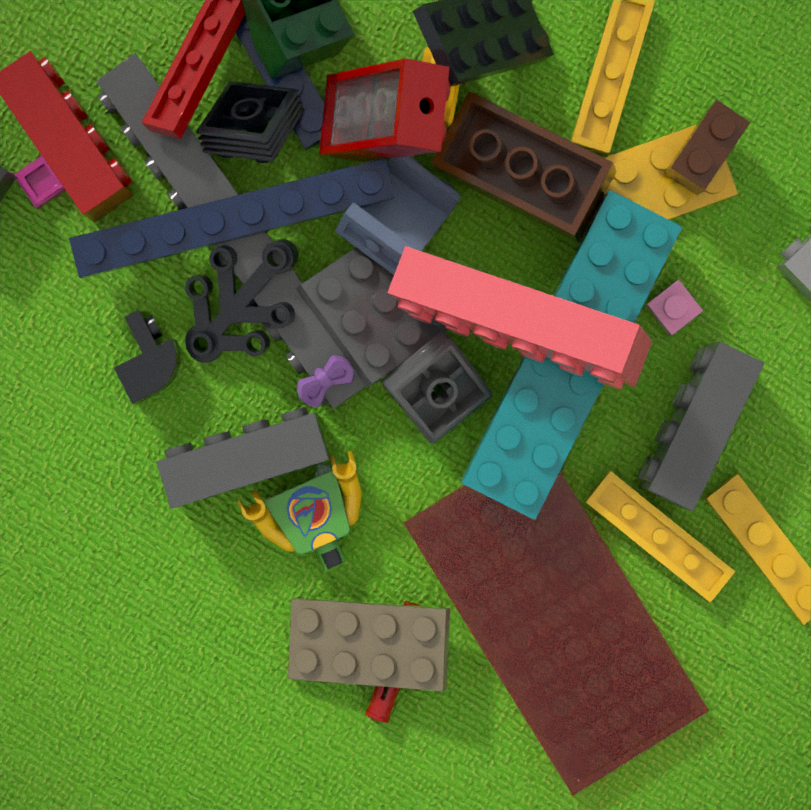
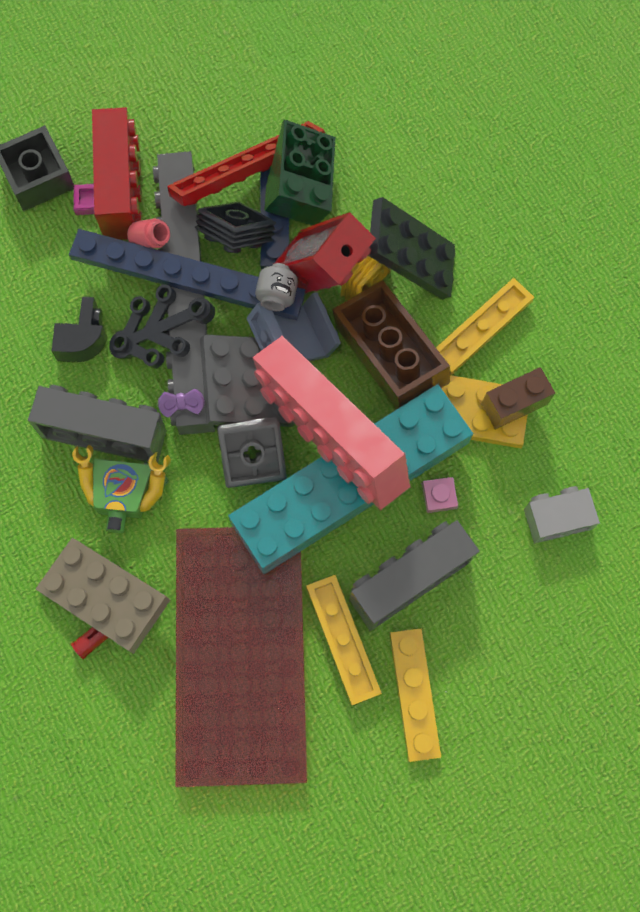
camera: 30 degrees right, 15 degrees down
none -> coral brick [128,218,170,249]
none -> light grey head [255,263,298,311]

